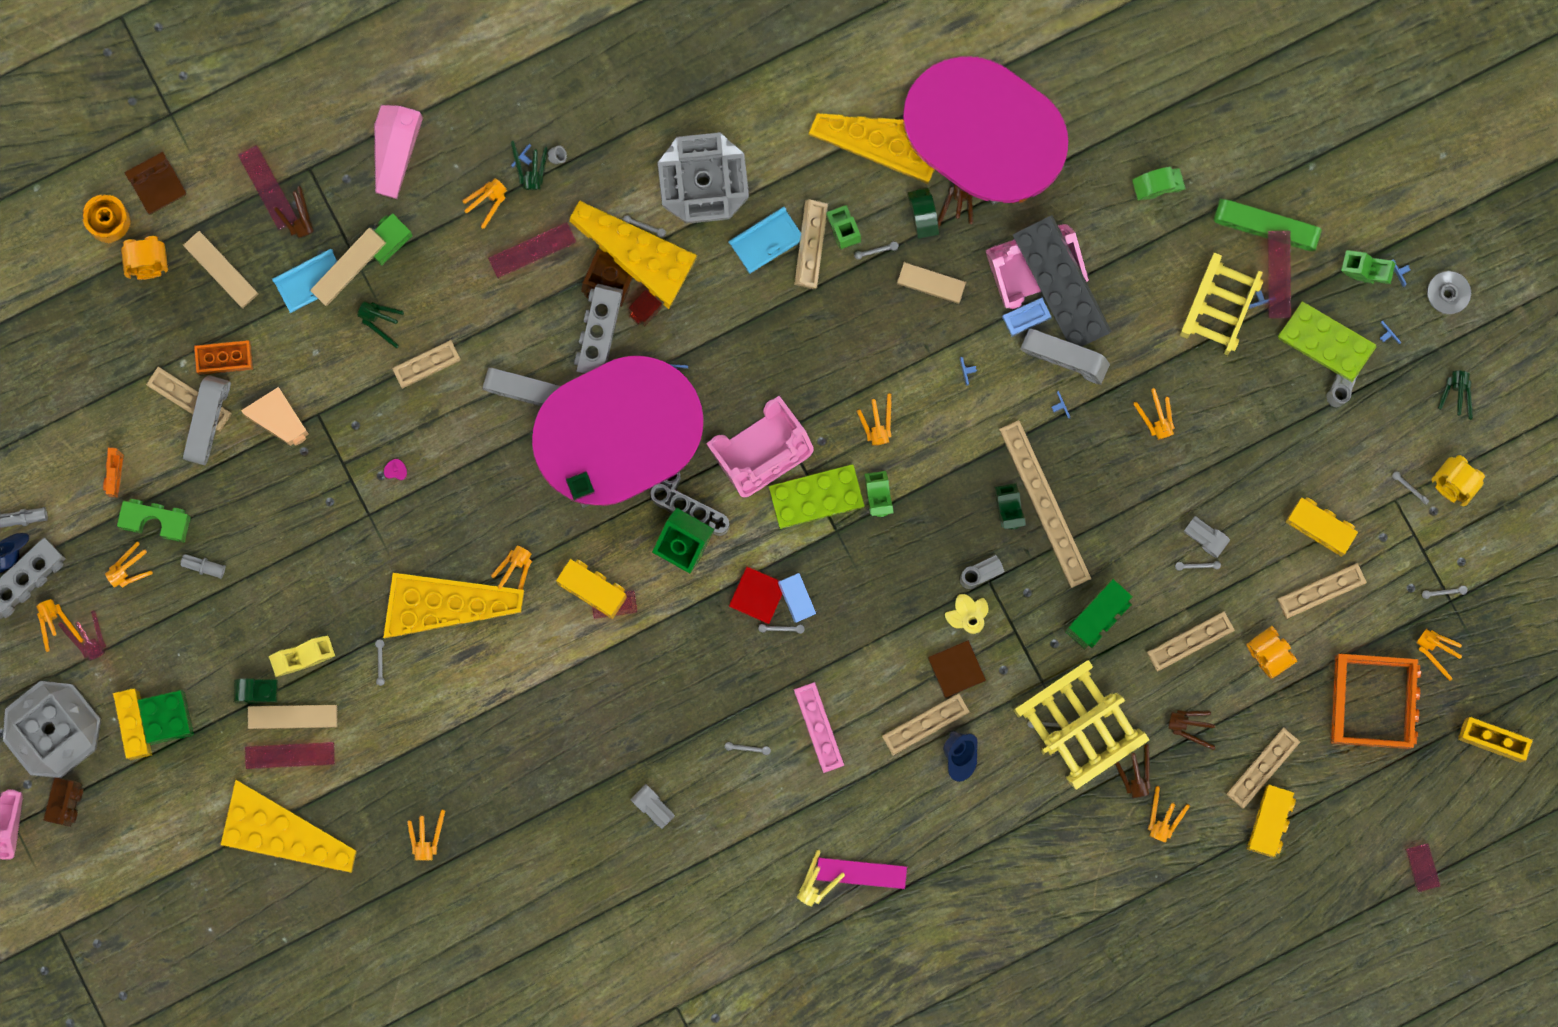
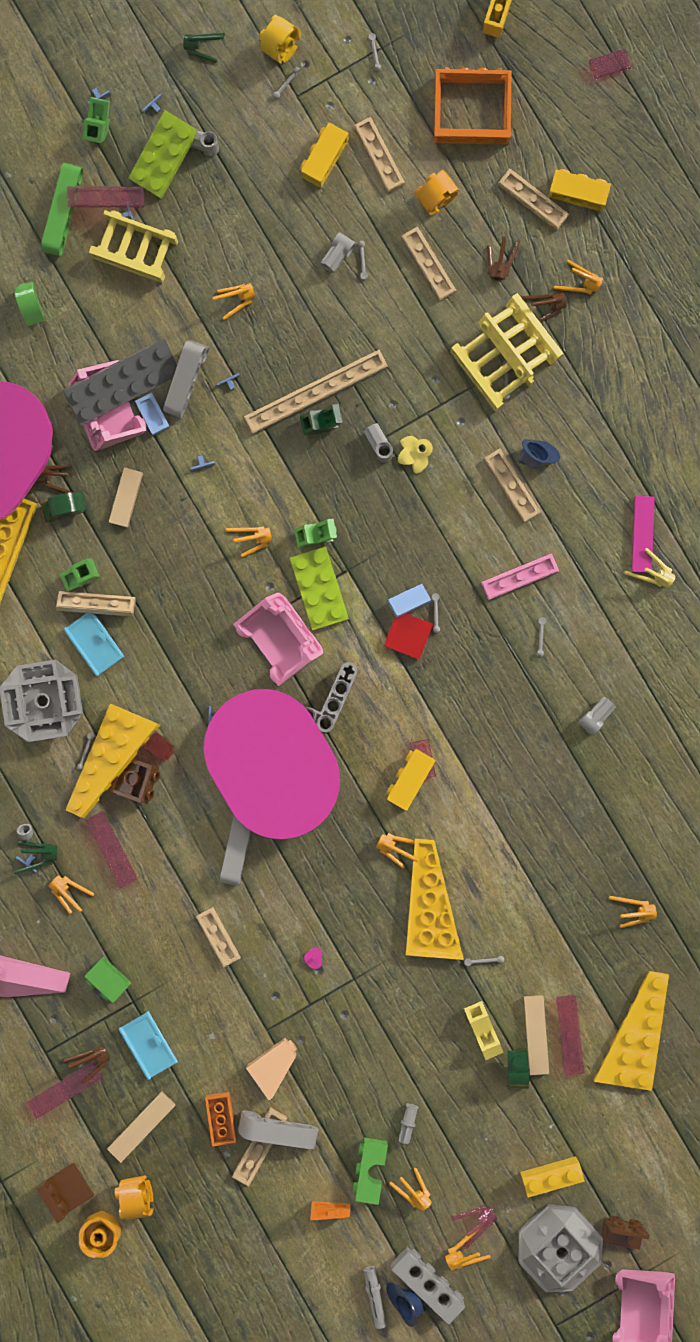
camera: 90 degrees left, 5 degrees up
green brick [137,690,194,745] -> none
tan tile [310,227,386,306] -> none
dark green plant [357,301,404,348] -> none
dark green tile [566,471,595,501] -> none
light grey brick [574,284,623,373] -> none
green brick [652,508,715,574] -> none
light grey hinge [854,242,898,259] -> none
reddish brown tile [928,640,986,698] -> none
green brick [1065,579,1133,650] -> none
light orange plant [1417,629,1462,681] -> none
light grey dish [1427,271,1471,314] -> none

